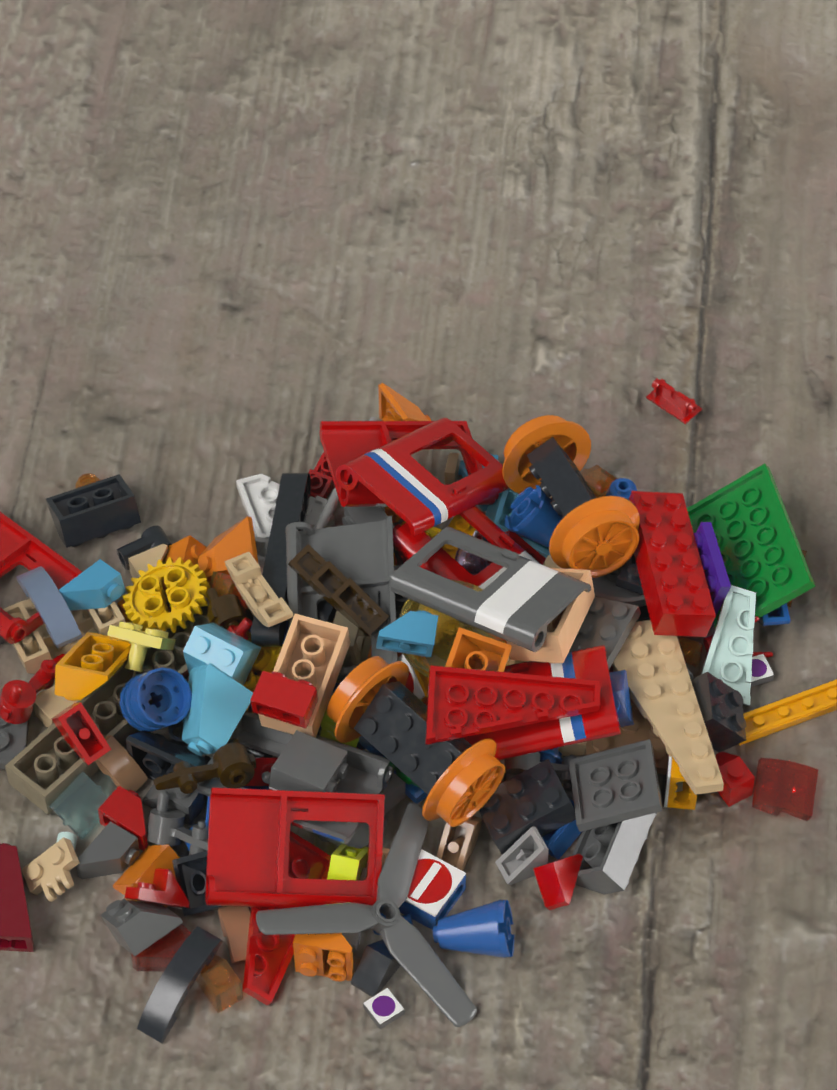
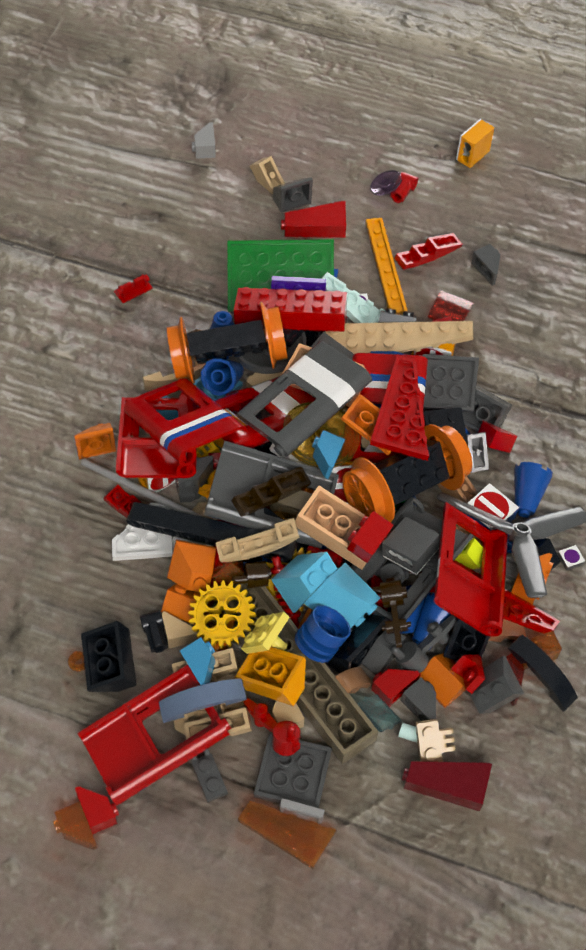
camera: 80 degrees left, 5 degrees up
red slope [51,702,112,765] -> none

